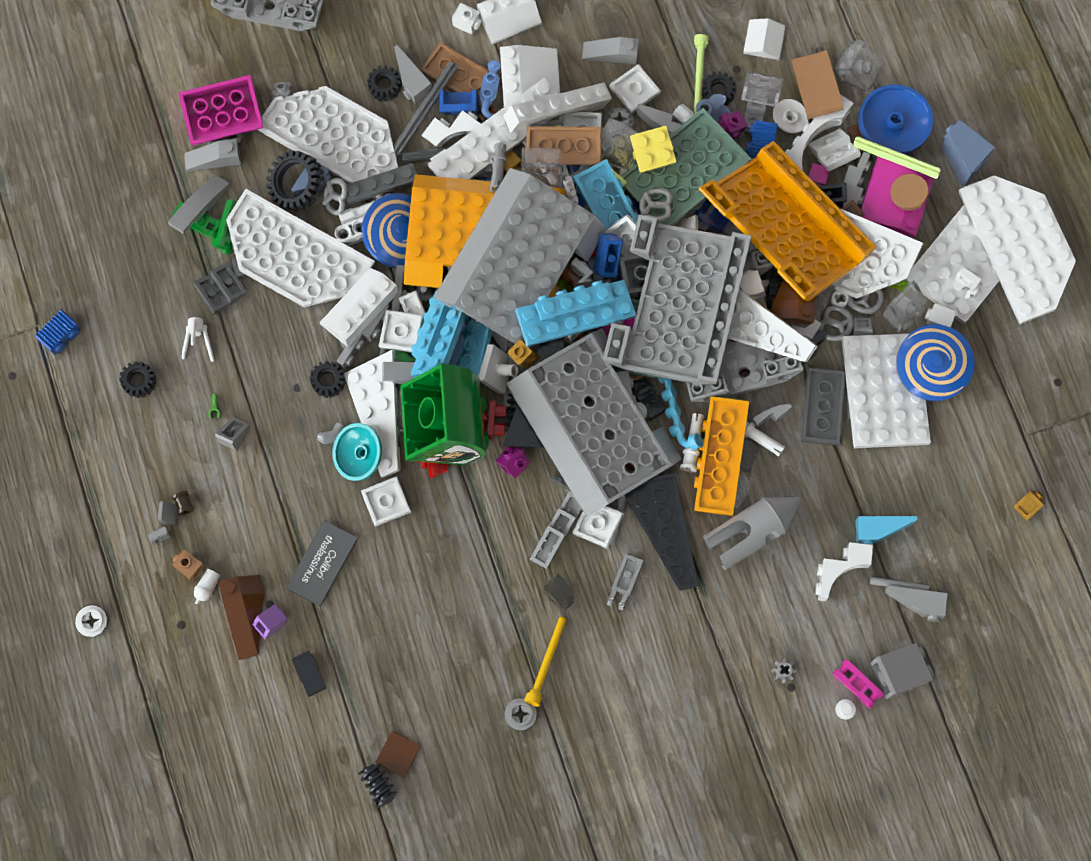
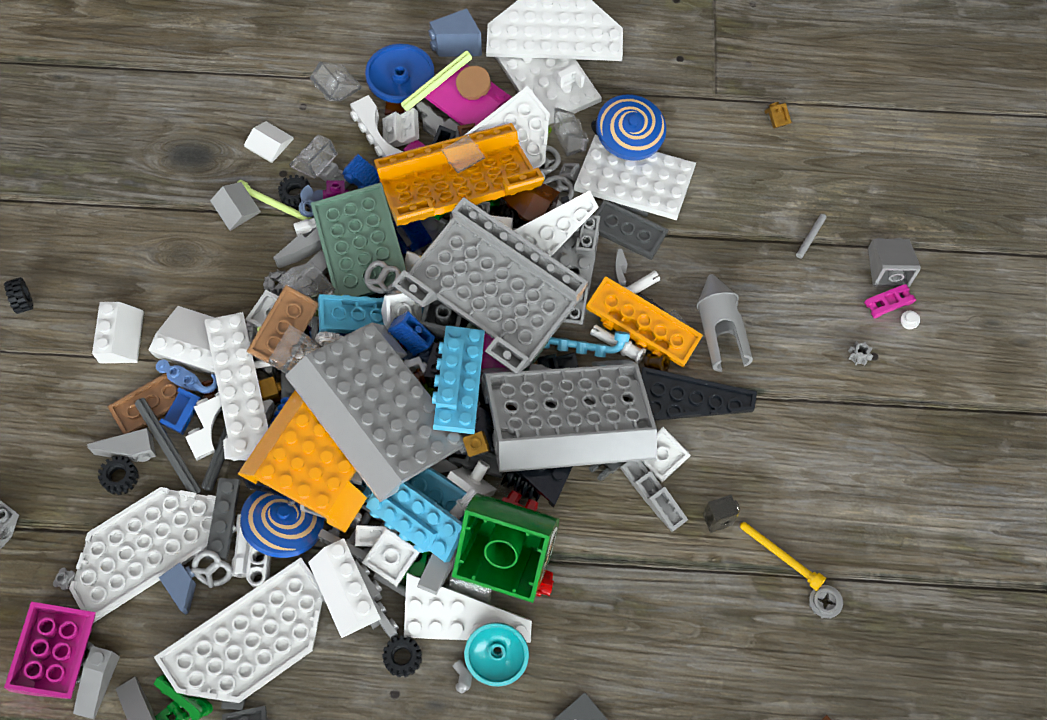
camera: 70 degrees left, 10 degrees down
black tyre [266,150,325,211] -> none
white plate [361,476,411,527] -> none
white brick [452,3,482,35] -> none
light grey pin [490,142,507,193] -> none
magenta brick [495,447,530,478] -> none
white arch [504,82,612,132] -> none
light grey slope [582,37,638,65] -> none
light grey hinge [607,553,644,610] -> none
white plate [609,64,661,113] -> none
light yellow brick [630,126,676,174] -> none
white dish [773,99,808,133] -> none
medium nougat tile [791,50,844,119] -> none
white arch [815,542,873,601] -> none
medium azure slope [855,516,917,545] -> none
light grey slope [885,585,947,622] -> none
white brick [924,303,956,327] -> none
none -> light grey slope [210,182,261,231]
none -> clear piece [441,135,485,173]
none -> white axle [449,488,481,519]
none -> dark brown bush [644,354,670,372]

